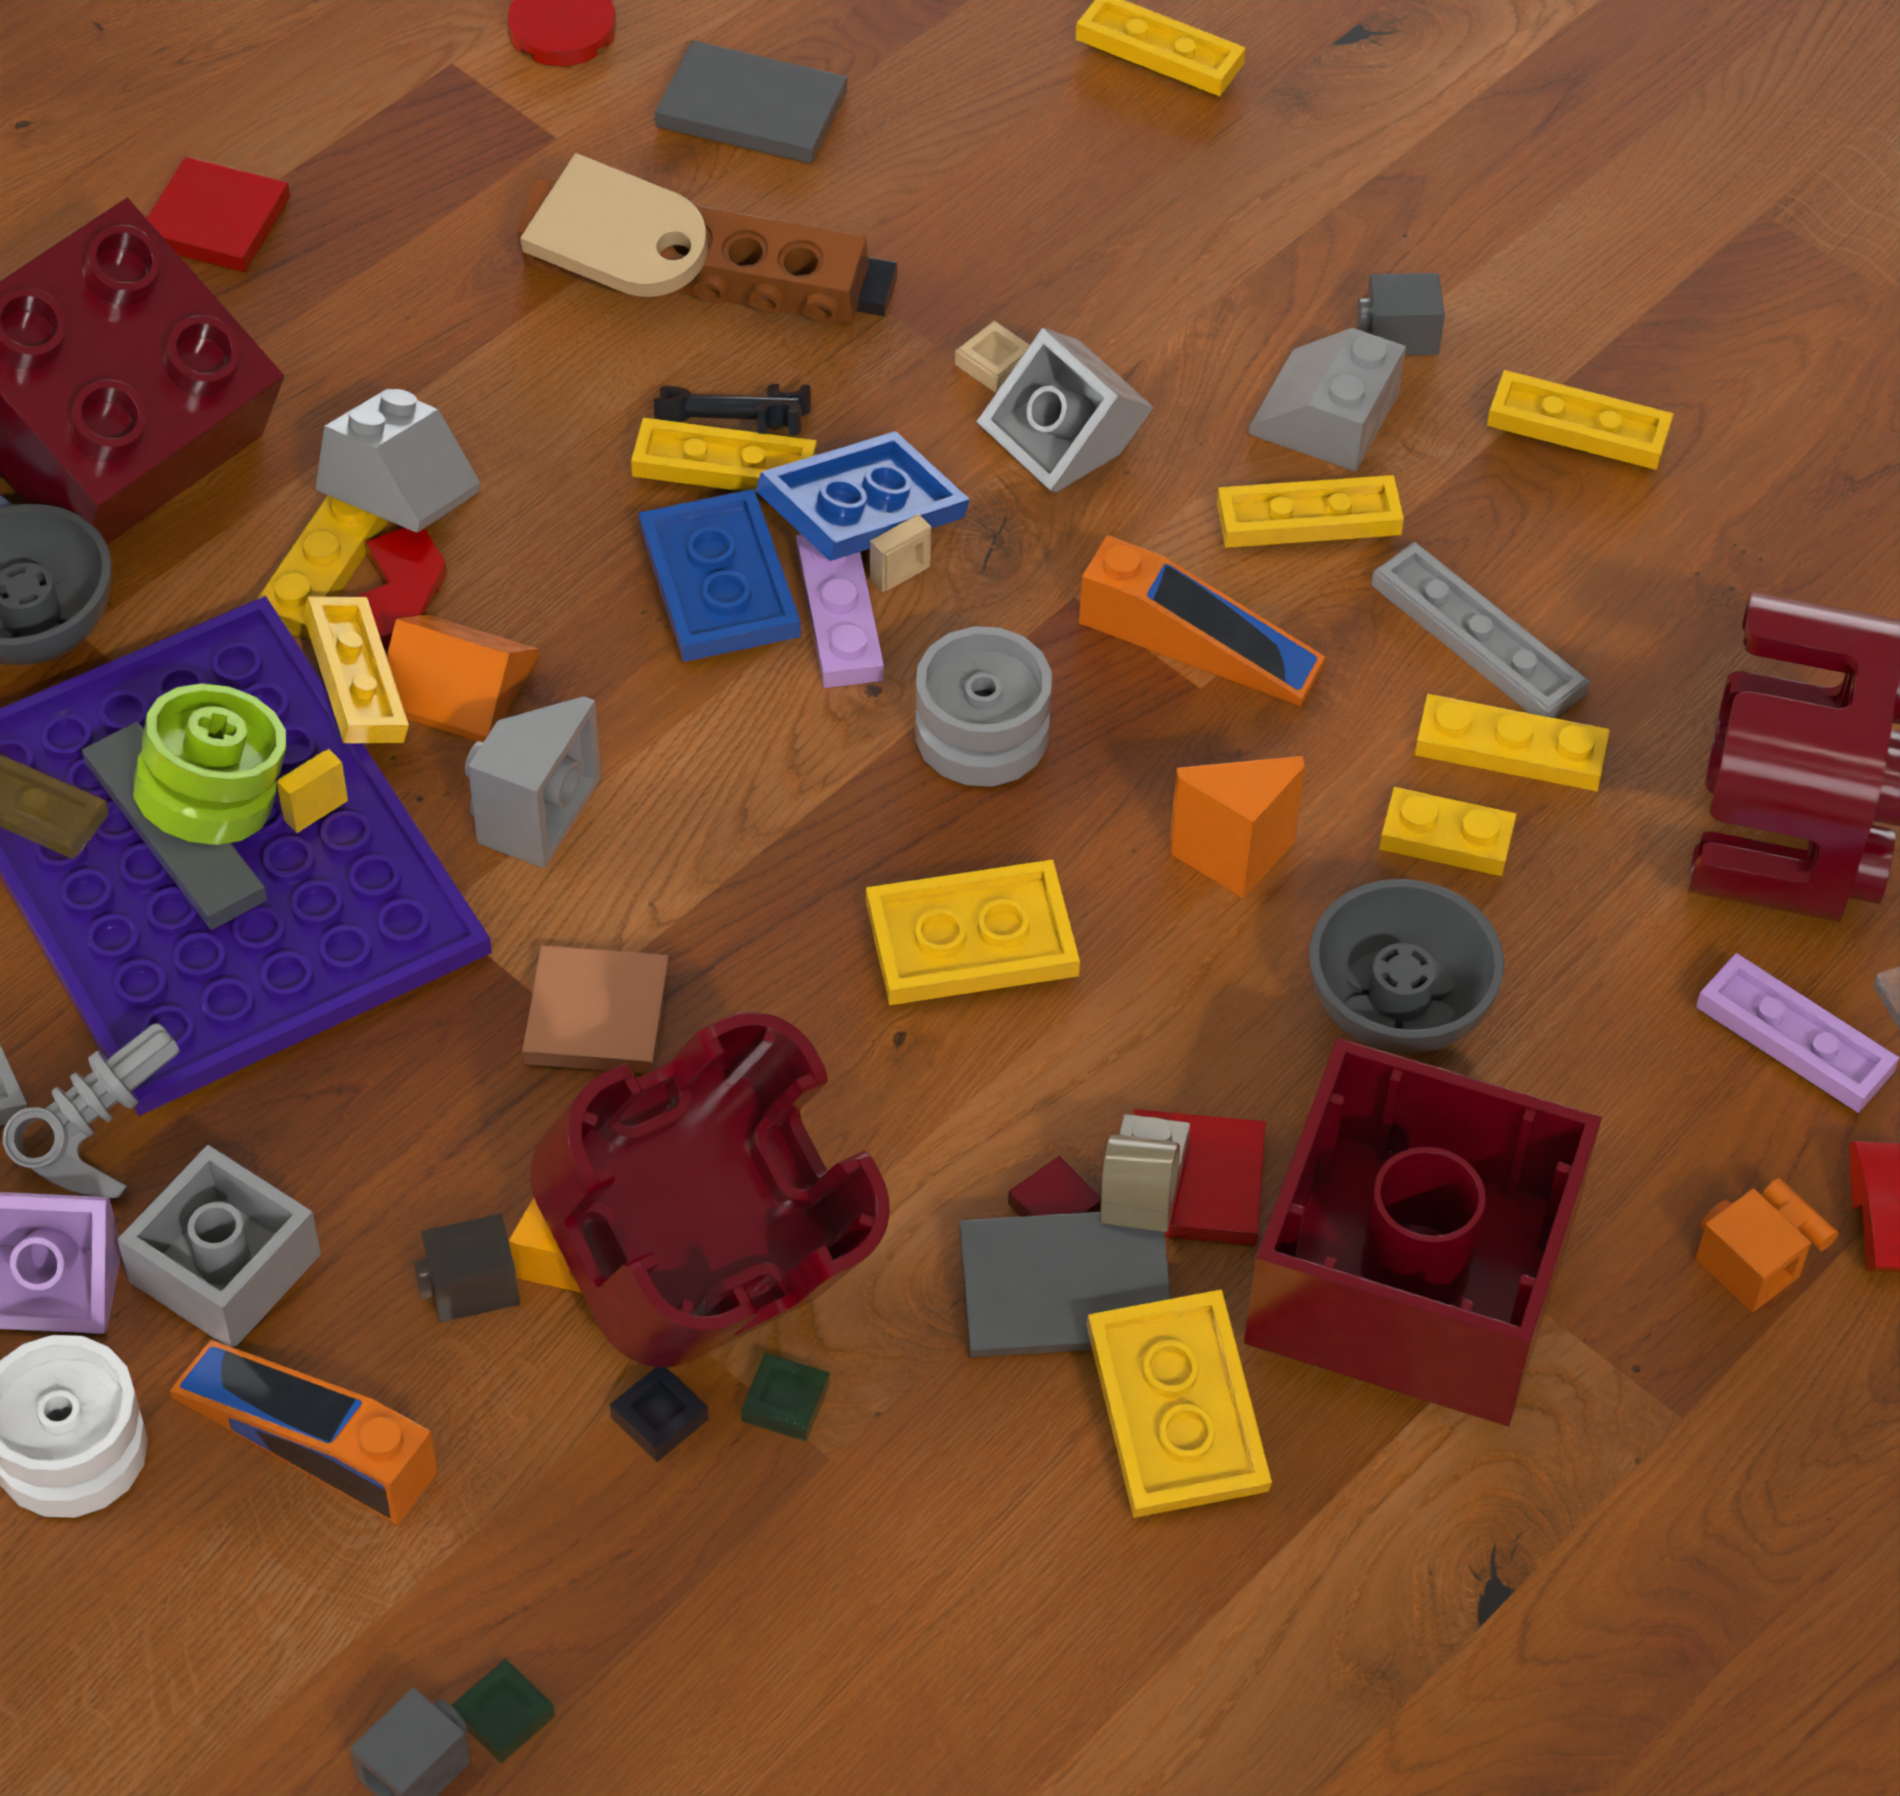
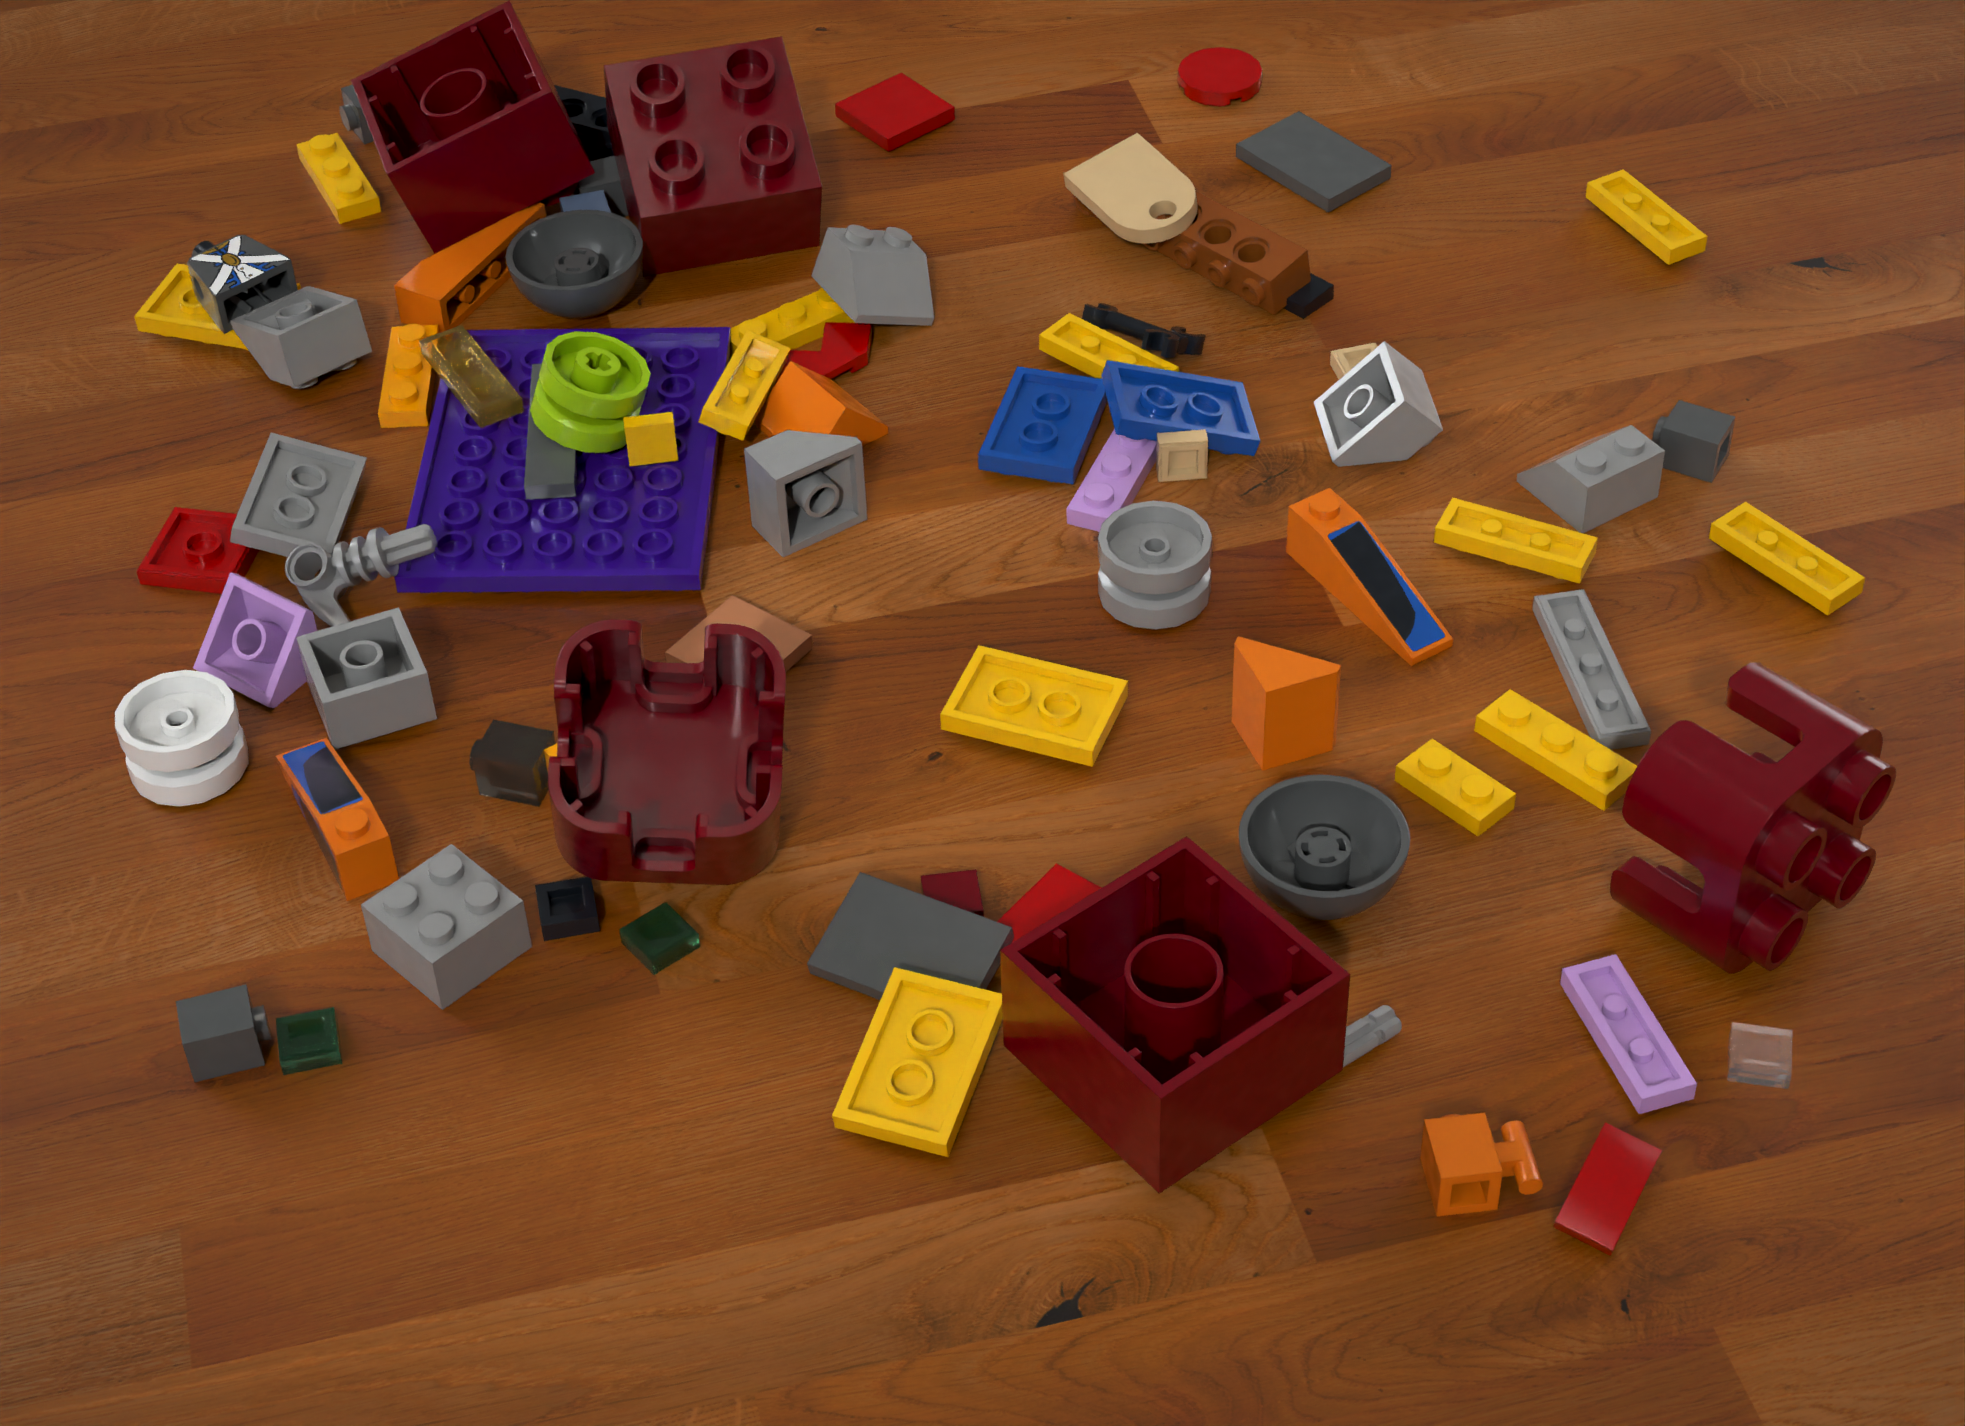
camera: 35 degrees right, 10 degrees down
dark tan plate [1100,1114,1190,1232] -> none
none -> light grey brick [361,844,532,1010]

